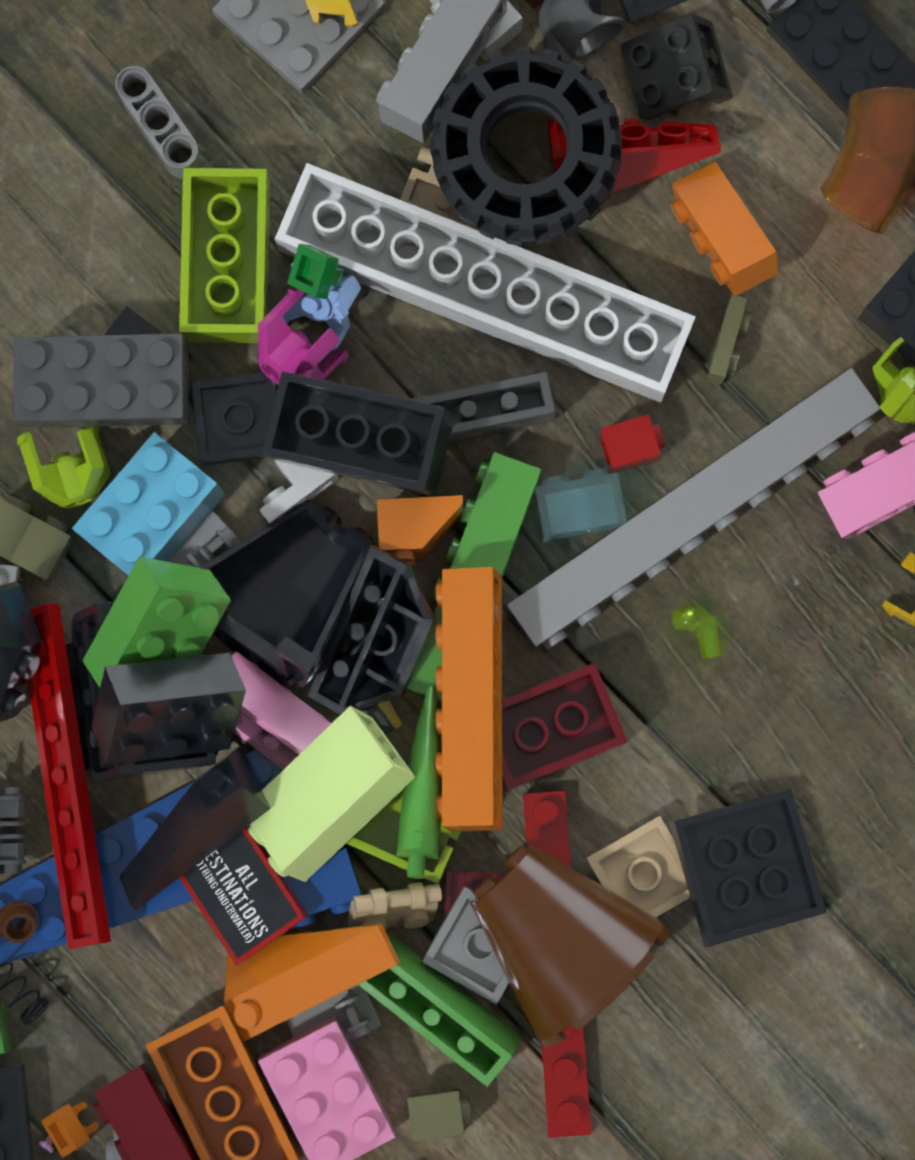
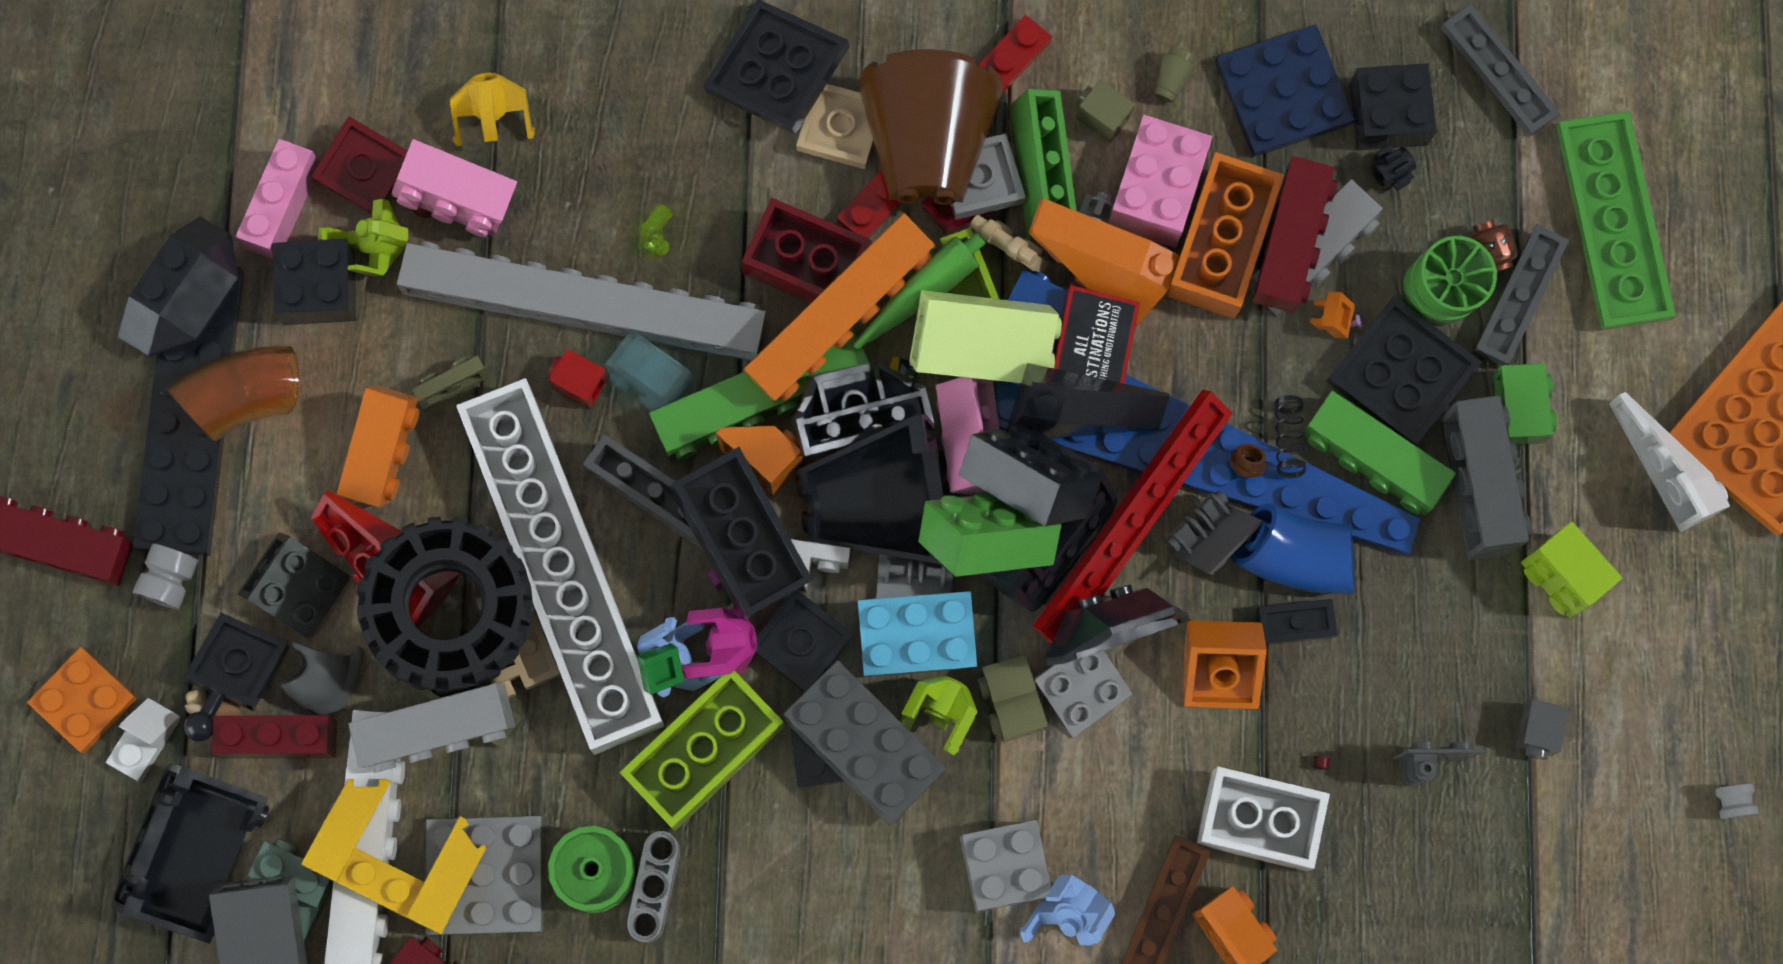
camera: 140 degrees left, 5 degrees down
none -> bright green wheel [548,826,637,914]

